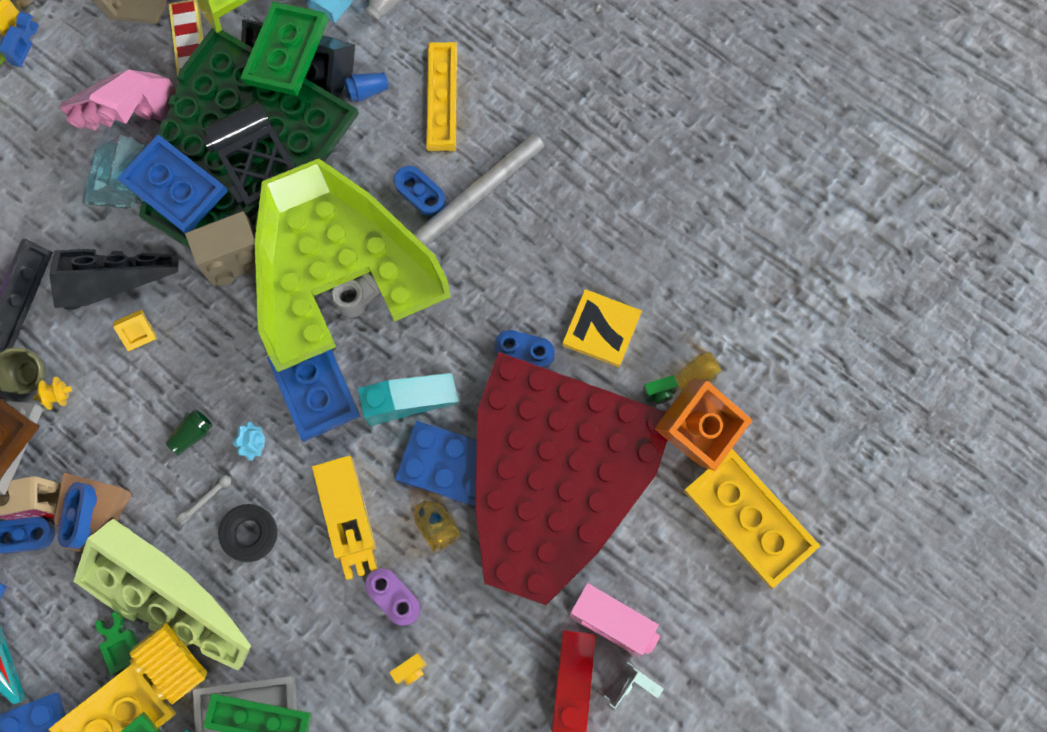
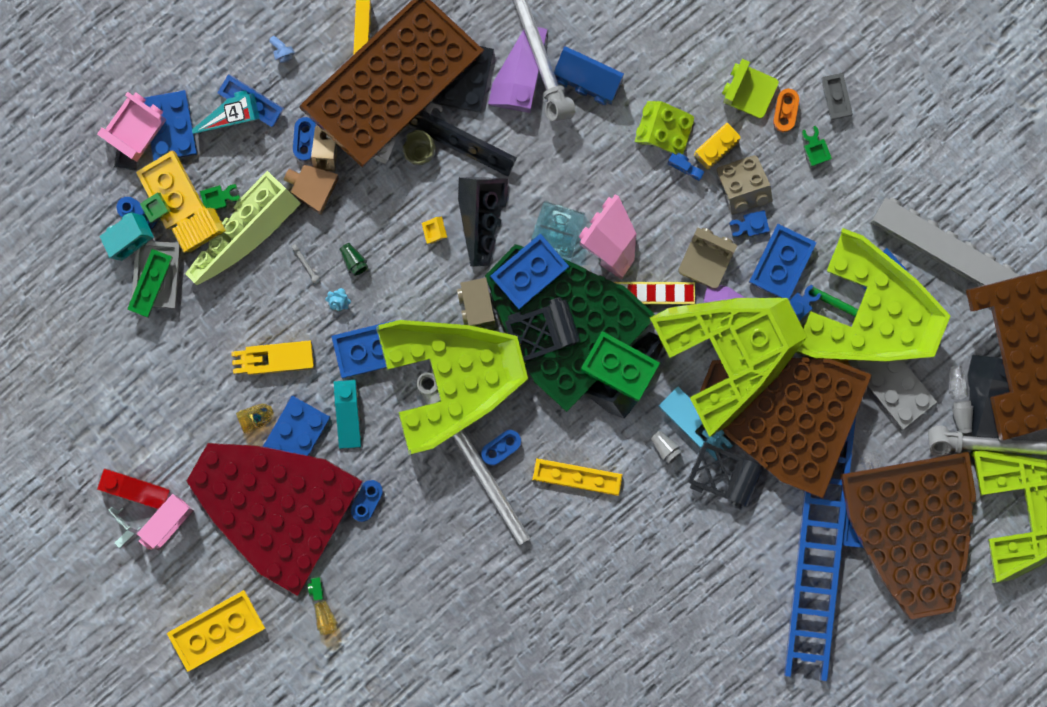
camera: 95 degrees right, 10 degrees up
yellow wheel [33,376,72,410] -> none
blue plate [58,482,97,549] -> none
black tyre [218,504,277,562] -> none
blue cone [344,72,389,103] -> none
medium lavender plate [365,568,421,626] -> none
yellow plate [389,653,428,686] -> none
yellow tile [562,289,642,368] -> none
orange brick [654,379,753,471] -> none

